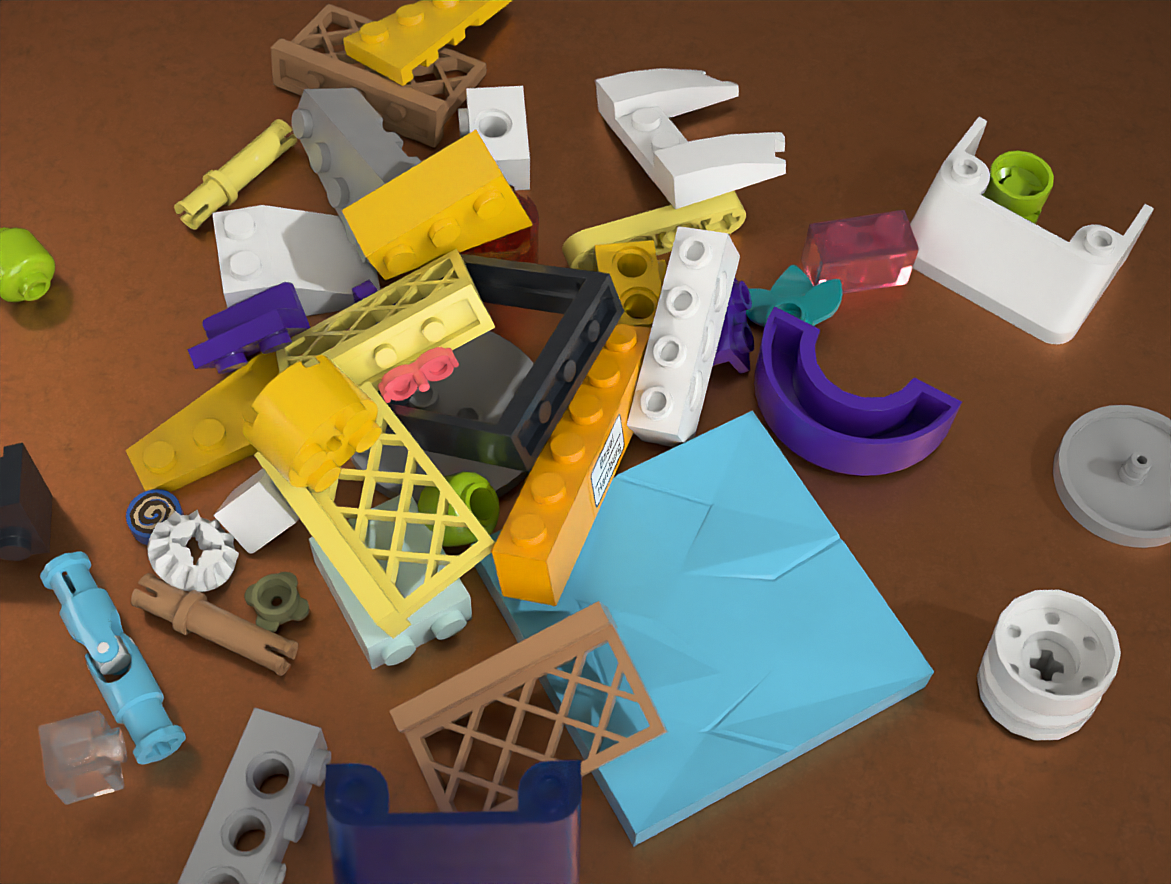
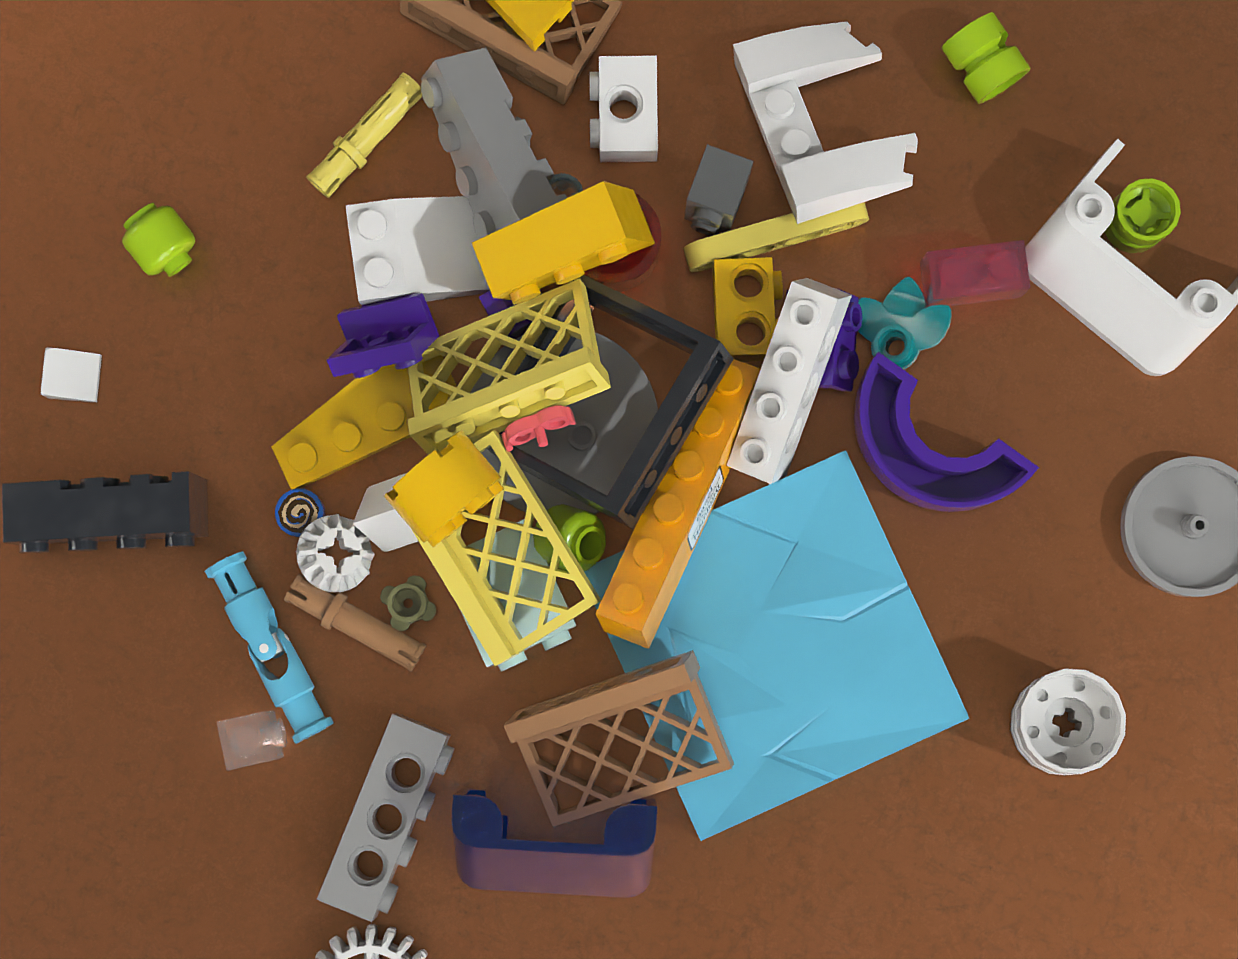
camera: 10 degrees right, 25 degrees up
none -> dark grey brick [684,144,754,236]
none -> lime wheel [941,12,1031,104]

